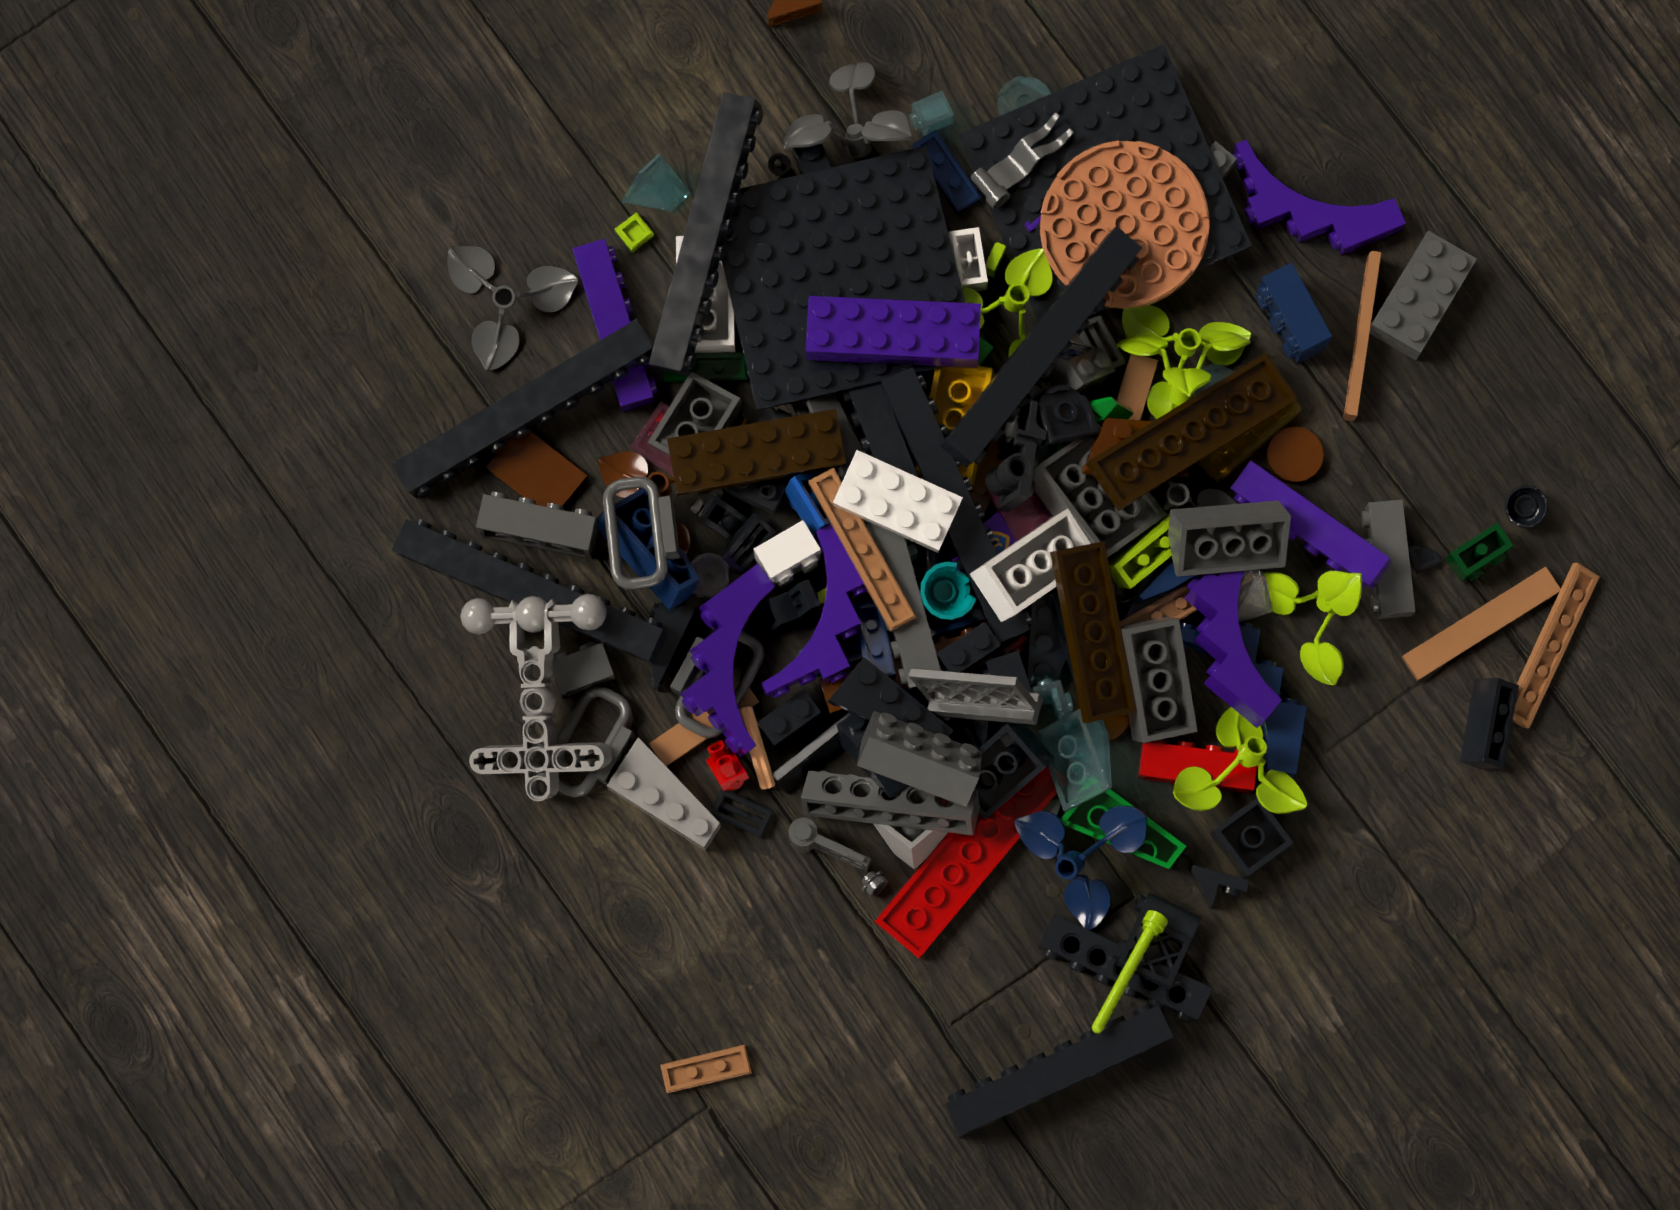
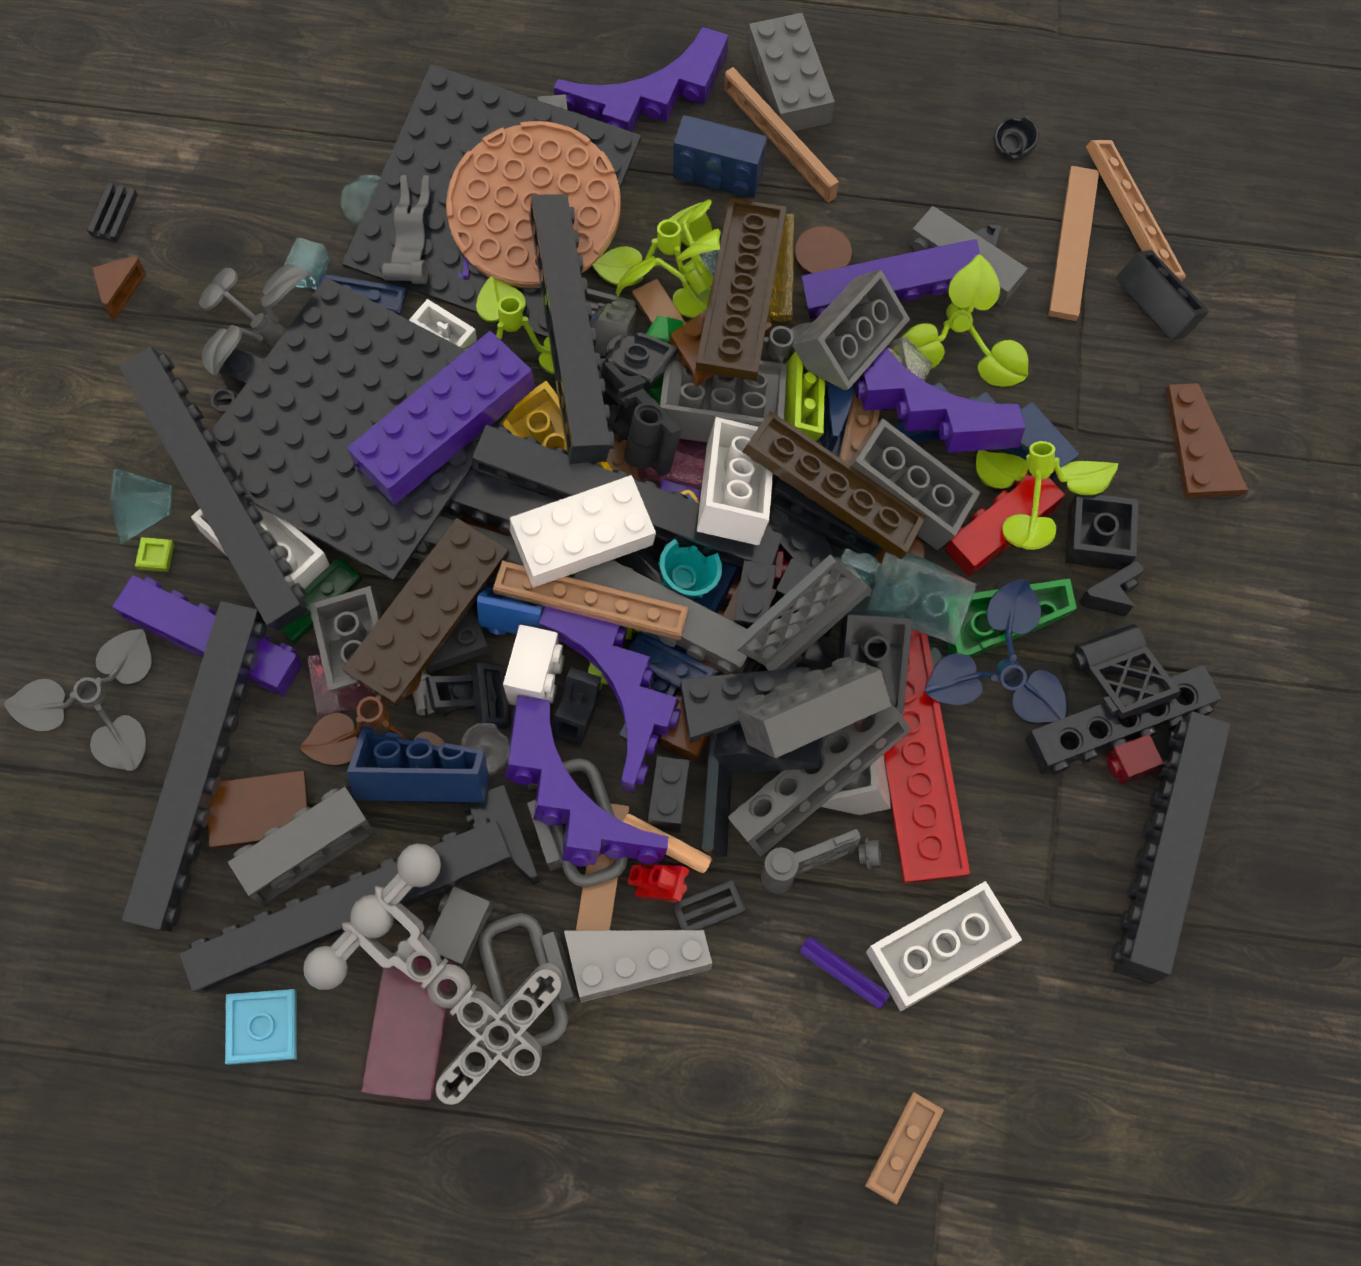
camera: 50 degrees left, 10 degrees down
dark grey bar [603,477,680,590] -> none
lime tile [985,242,1006,278] -> none
lime piece [1092,910,1168,1034] -> none
dark green brick [1446,522,1514,582] -> none
none -> medium azure tile [225,989,297,1065]
none -> clear pink tile [361,958,453,1102]
none -> dark purple axle [800,937,890,1008]
none -> white brick [866,881,1022,1012]
none -> dark red brick [1106,734,1164,785]
none -> reddish brown wing [1166,383,1248,498]

